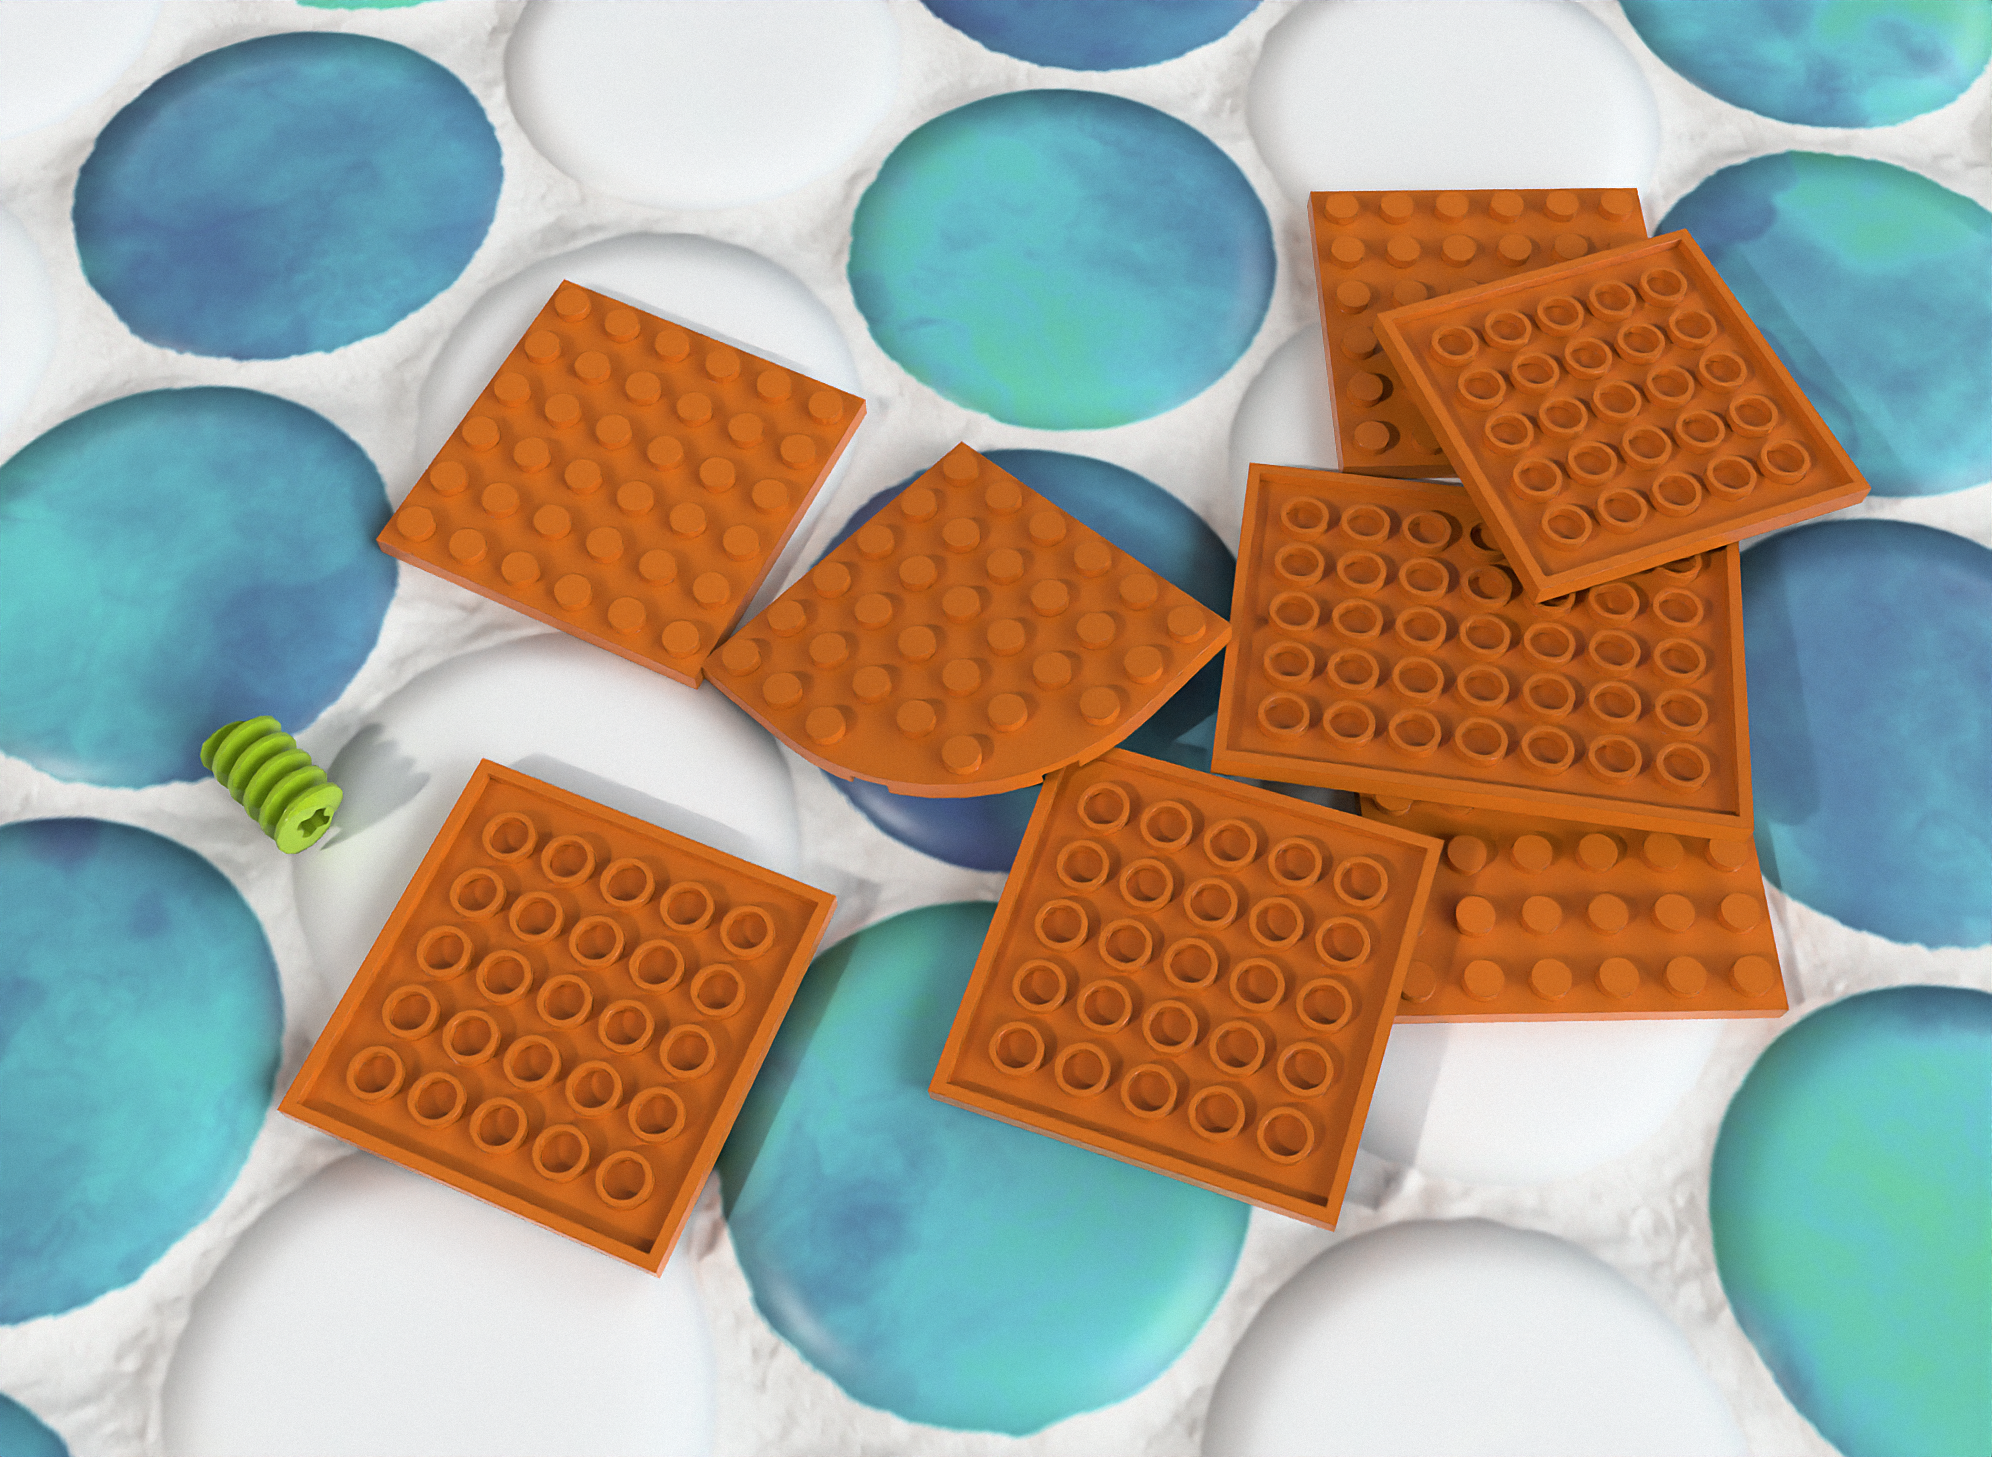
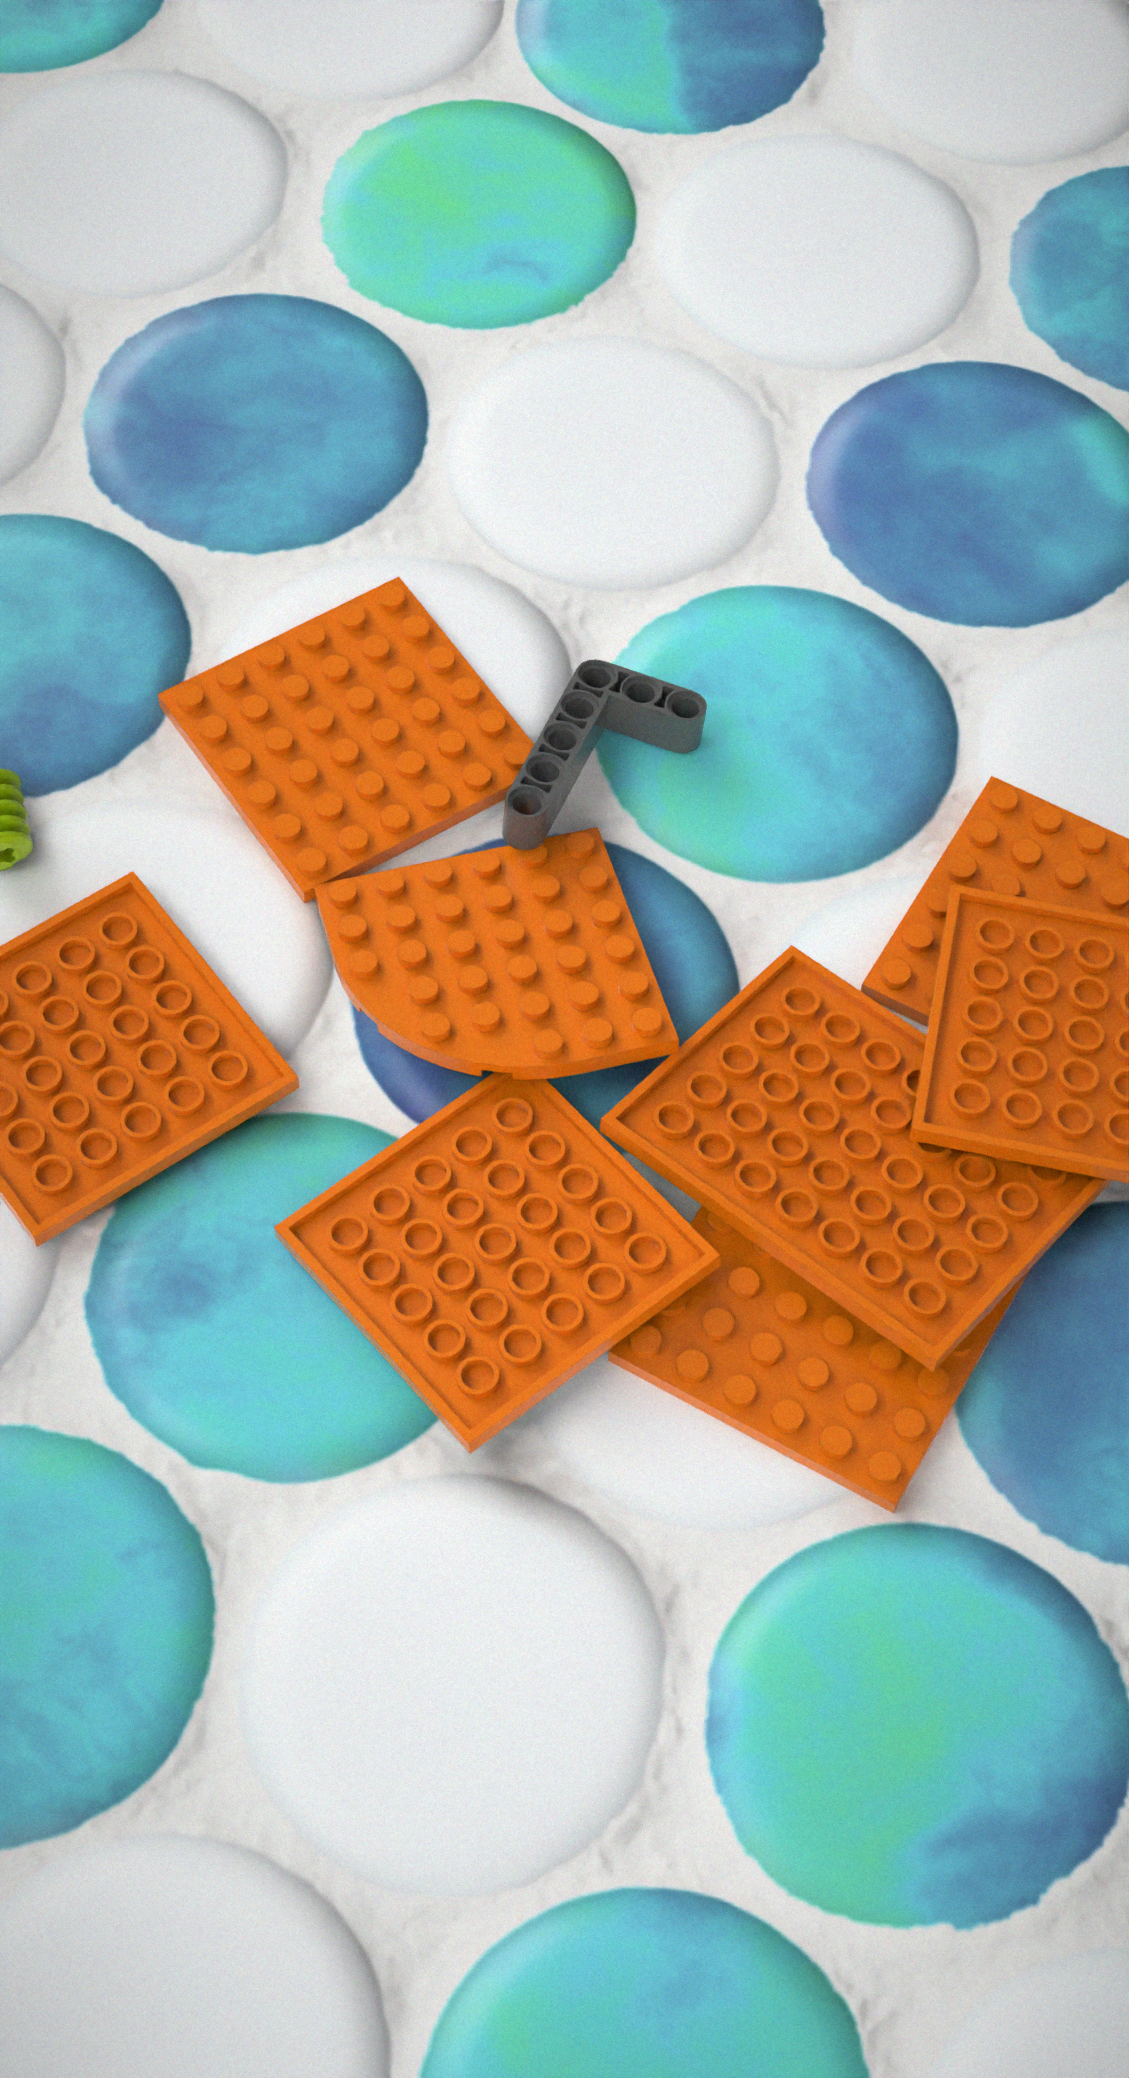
camera: 30 degrees right, 5 degrees down
none -> dark grey beam [502,659,707,850]

